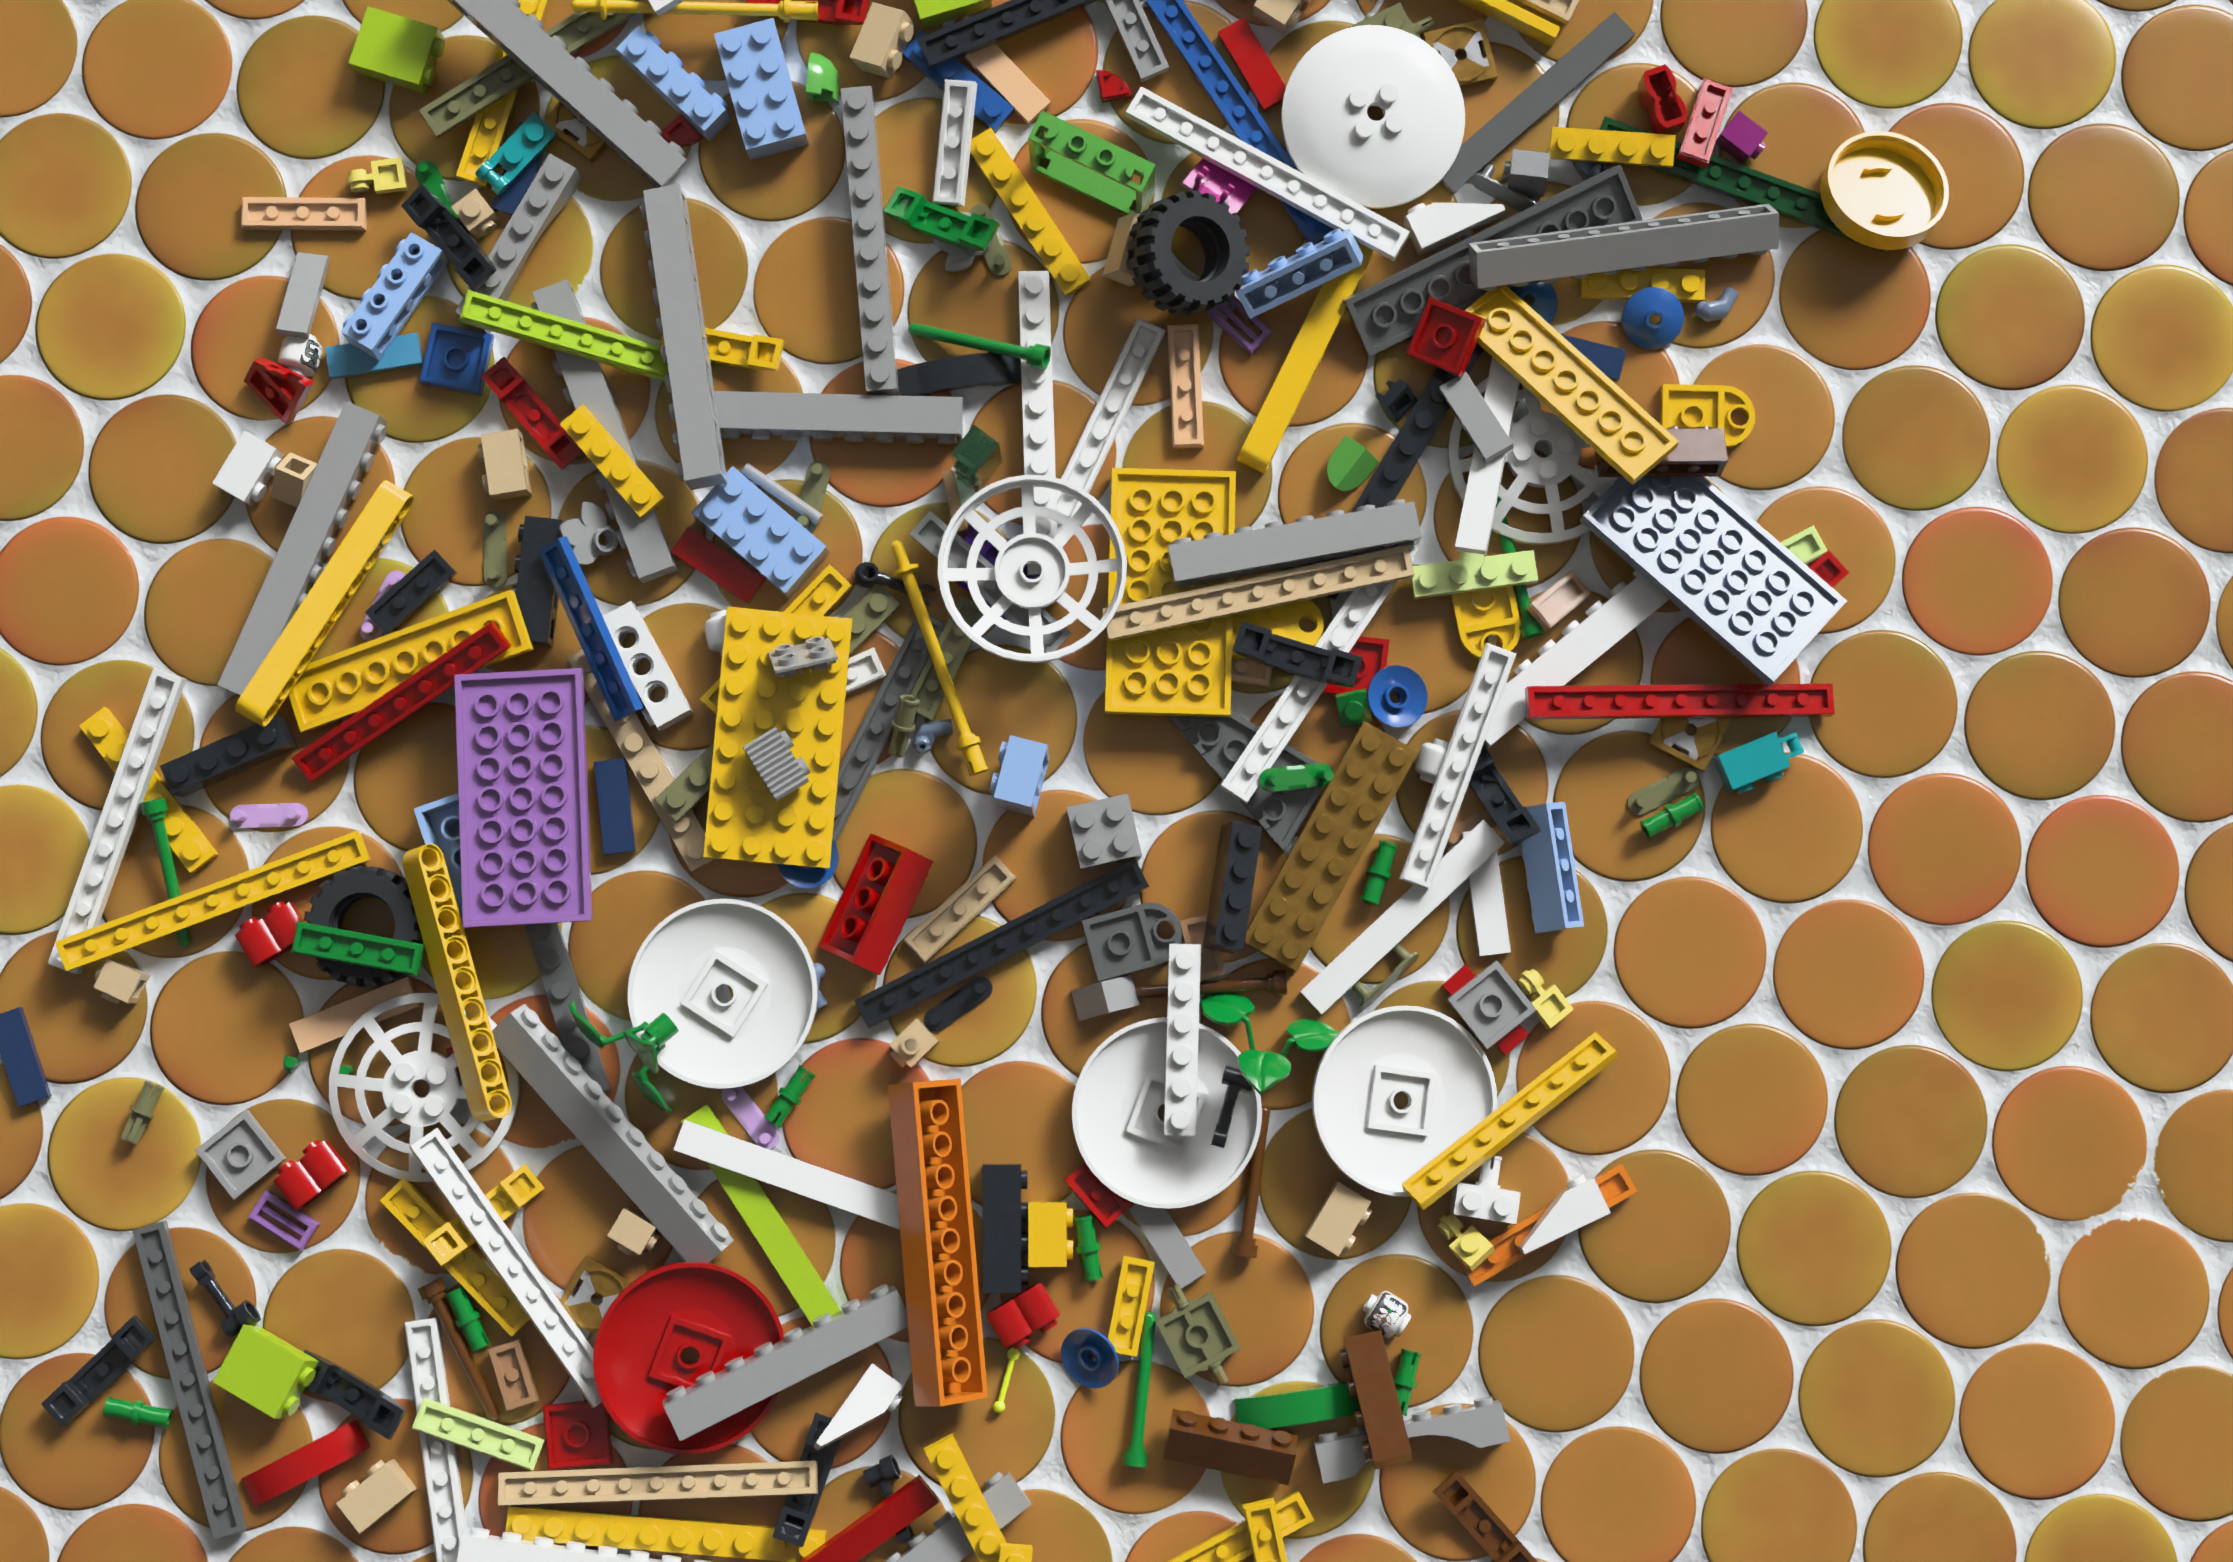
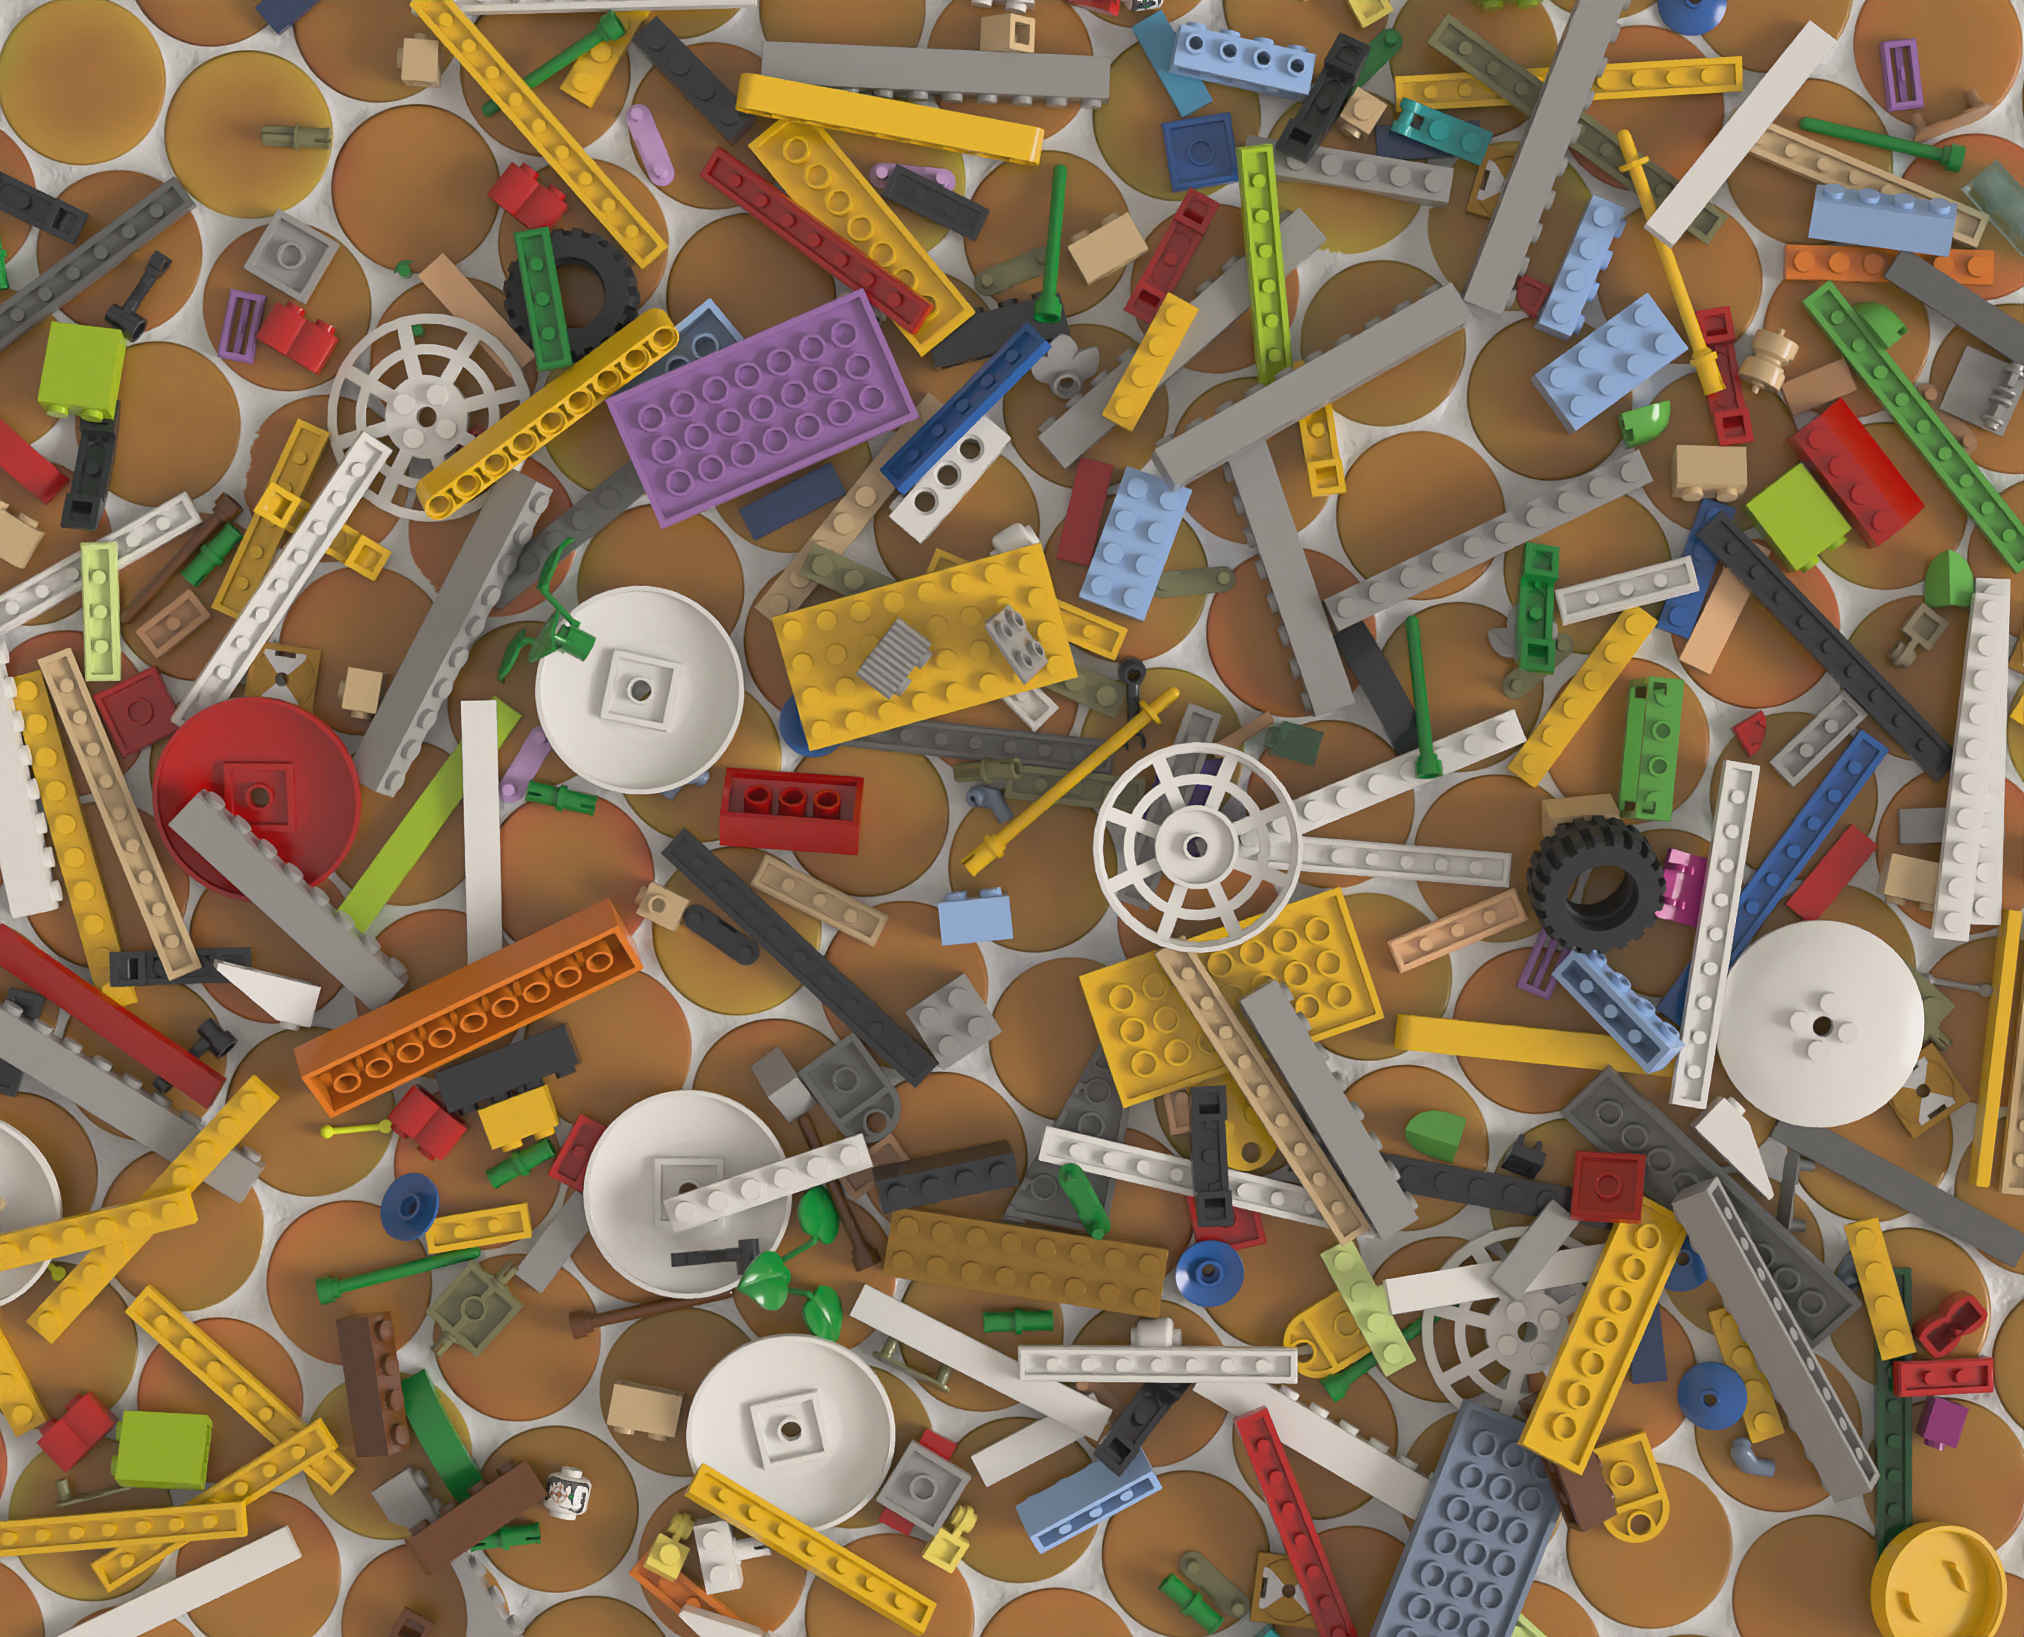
camera: 65 degrees right, 5 degrees up
light grey bar [741,463,824,525] -> none
green plate [1335,688,1373,727] -> none
brick [1503,149,1550,197] -> none
tile [1526,570,1592,632] -> none
none -> green piece [1033,164,1067,324]

